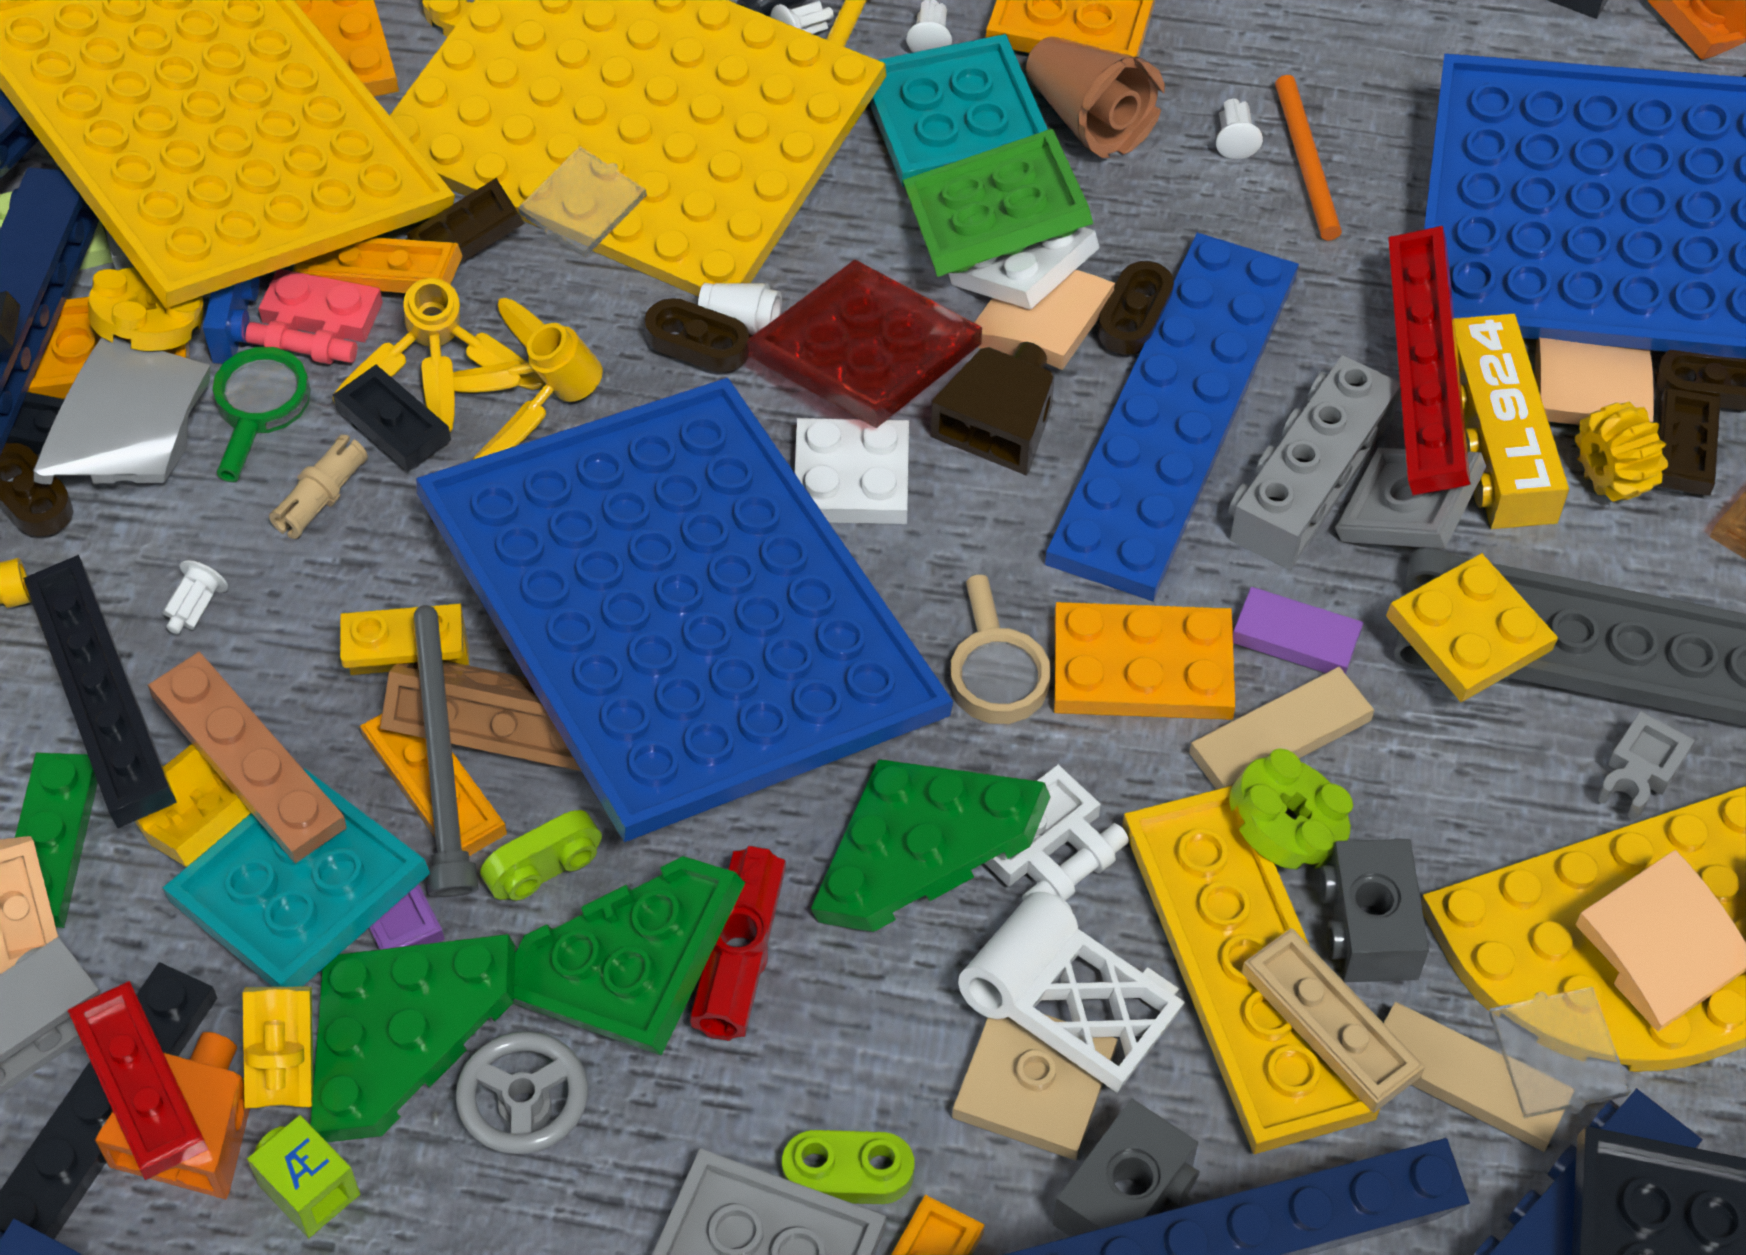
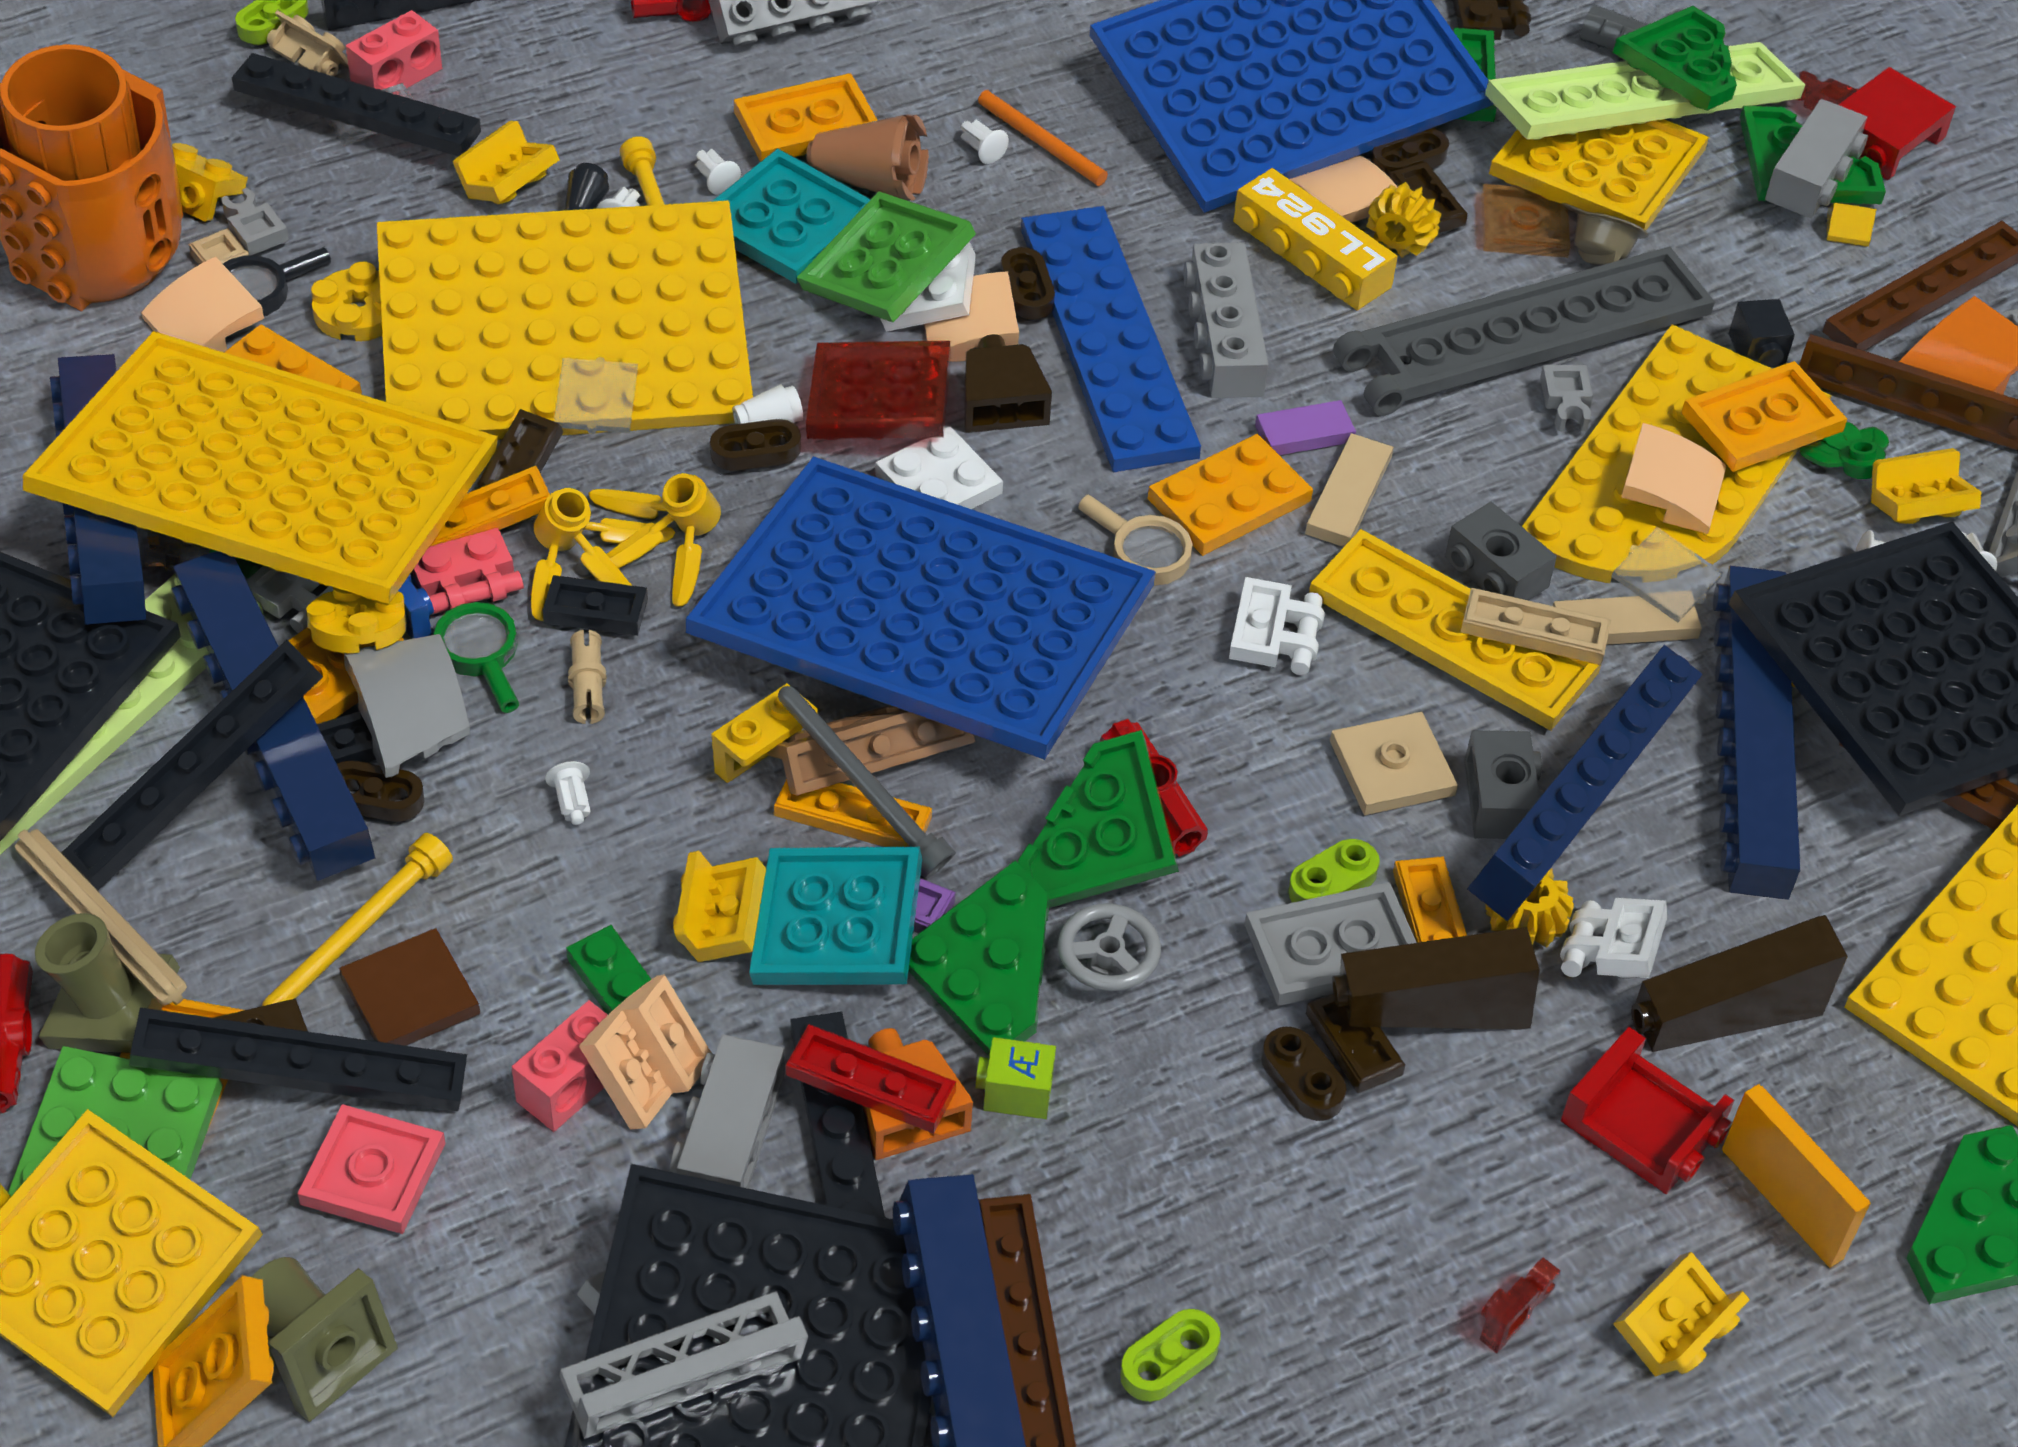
camera: 40 degrees left, 5 degrees down
black plate [23,555,177,828] -> none
nougat plate [148,651,347,864] -> none
yellow hips [242,986,313,1108] -> none
lime plate [480,810,602,901] -> none
green plate [811,759,1051,932] -> none
white piece [958,891,1185,1093] -> none
lime plate [1229,748,1353,870] -> none
light grey tile [1335,448,1486,549] -> none
yellow plate [1386,553,1558,702] -> none
red plate [1388,226,1471,496] -> none

